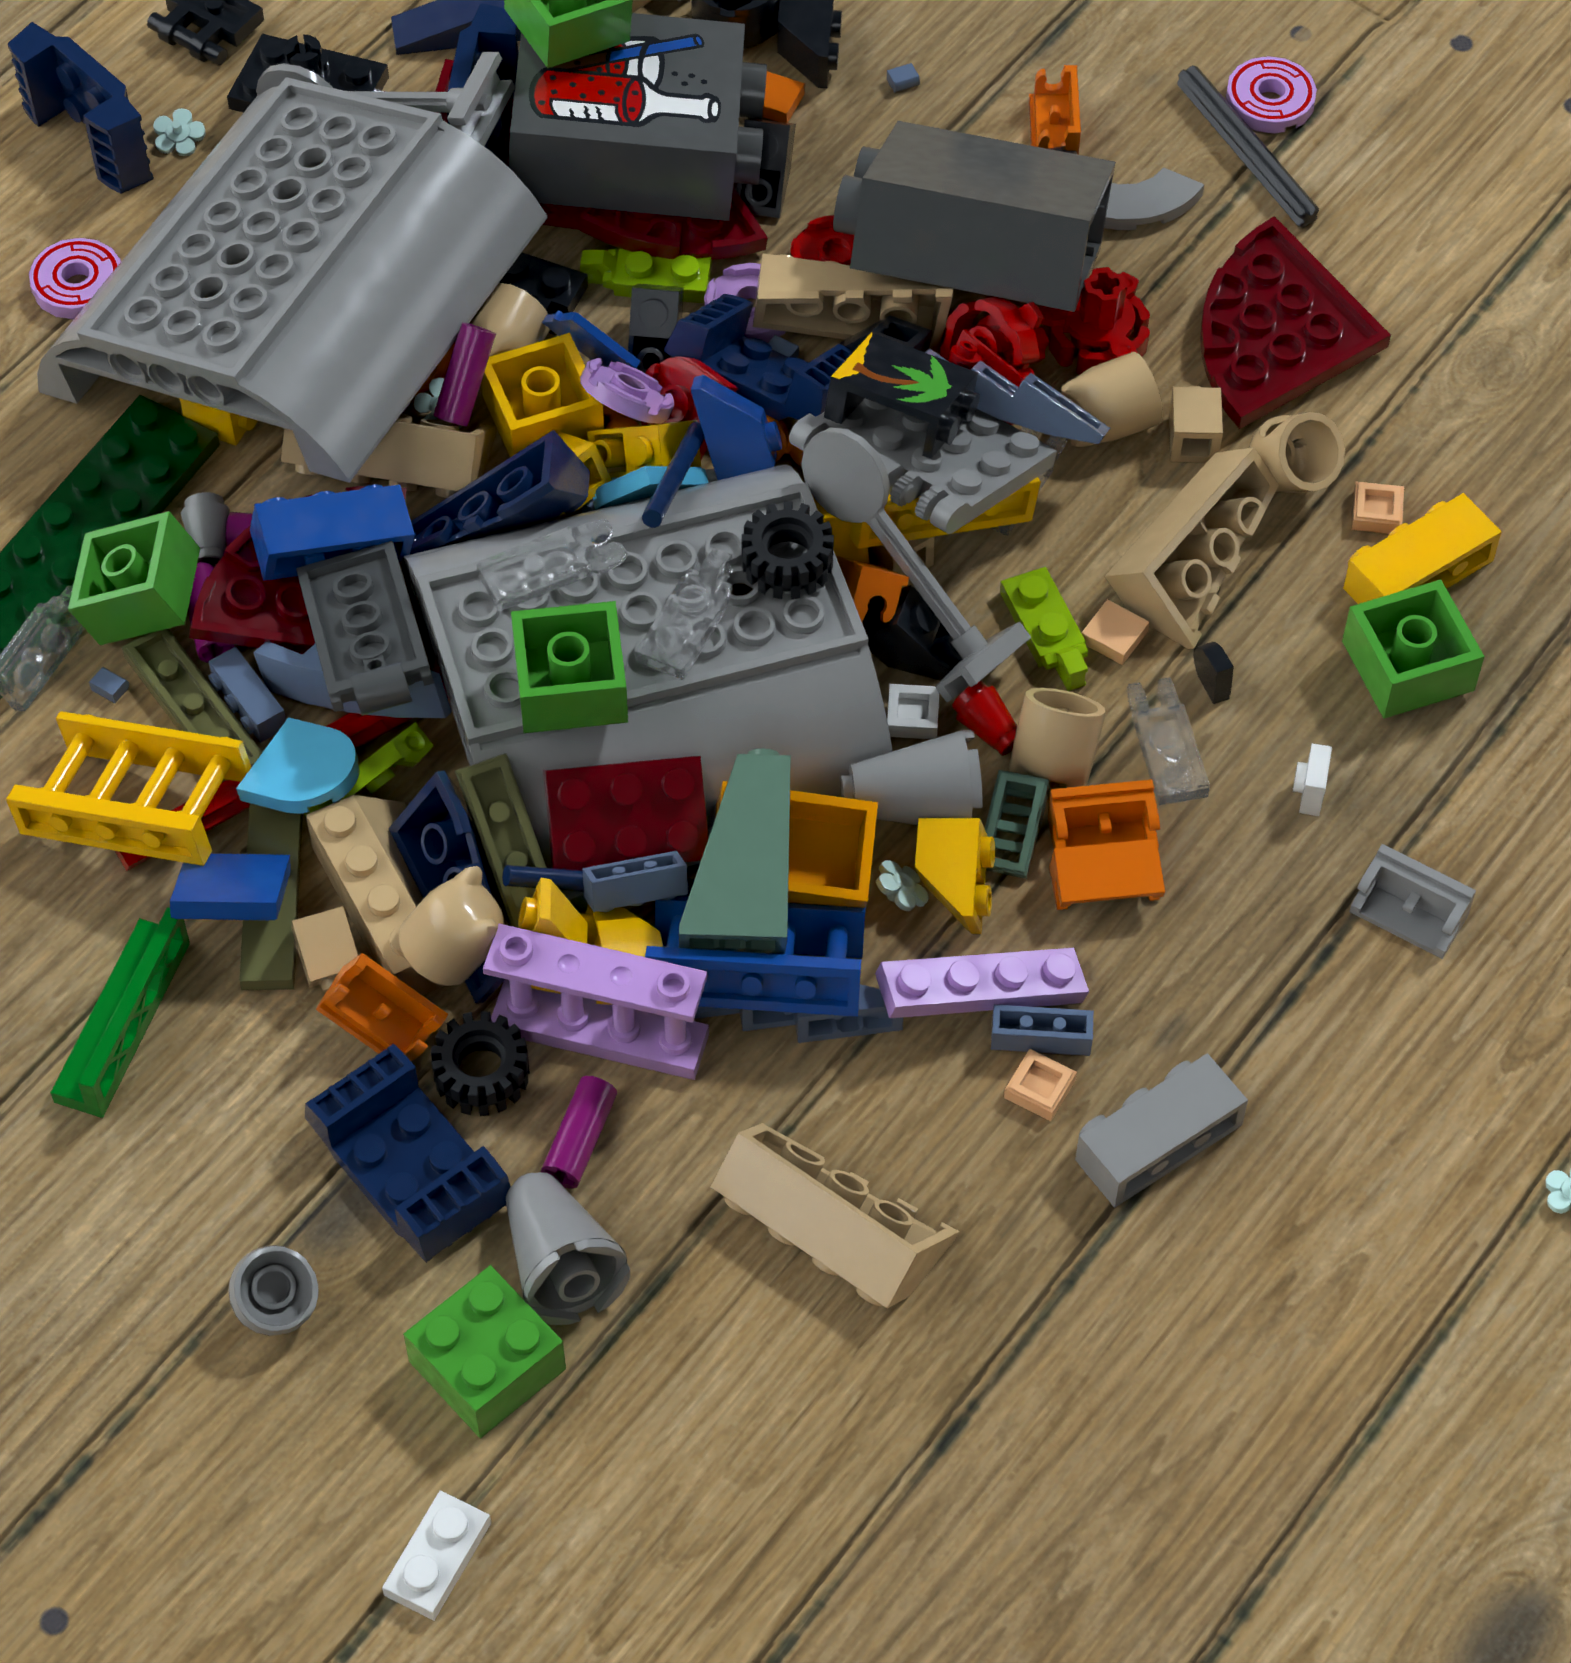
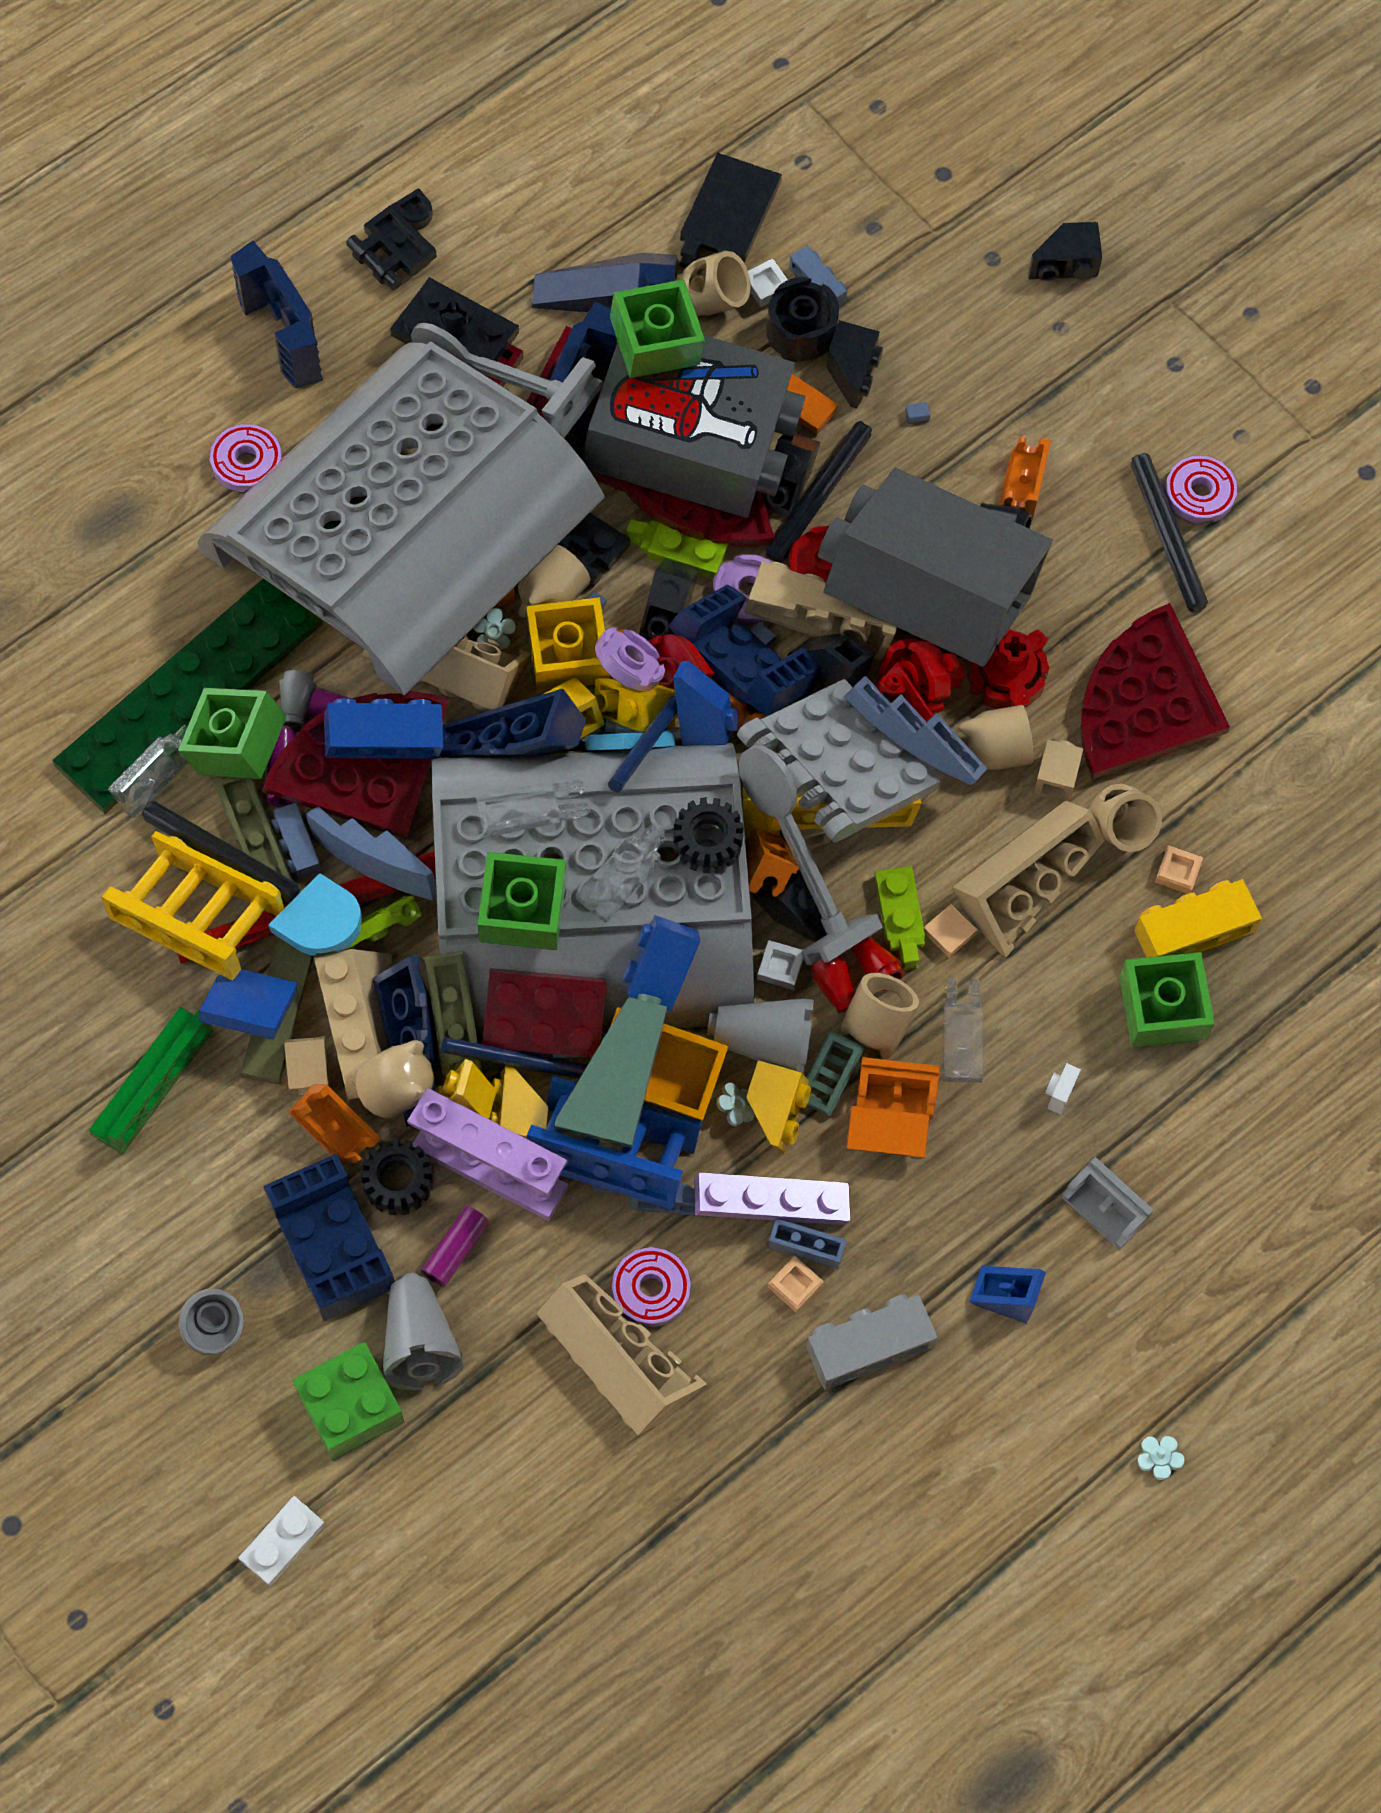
camera: 10 degrees right, 10 degrees up
sand blue piece [89,667,129,703] -> none
light aqua plant [153,108,206,156] -> none
dark grey hinge [296,541,434,716] -> none
magenta piece [433,322,496,426] -> none
blue piece [542,311,641,368] -> none
sand blue piece [582,851,688,912] -> none
black panel [824,332,980,459] -> none
light grey tile [1104,167,1204,230] -> none
black tile [1193,642,1234,704] -> none
none -> black axle [142,801,300,904]
none -> lavender tile [612,1247,691,1328]
none -> blue brick [622,914,700,1012]
none -> black axle [766,421,872,563]
none -> red cone [851,936,905,991]
none -> blue slope [969,1266,1046,1324]

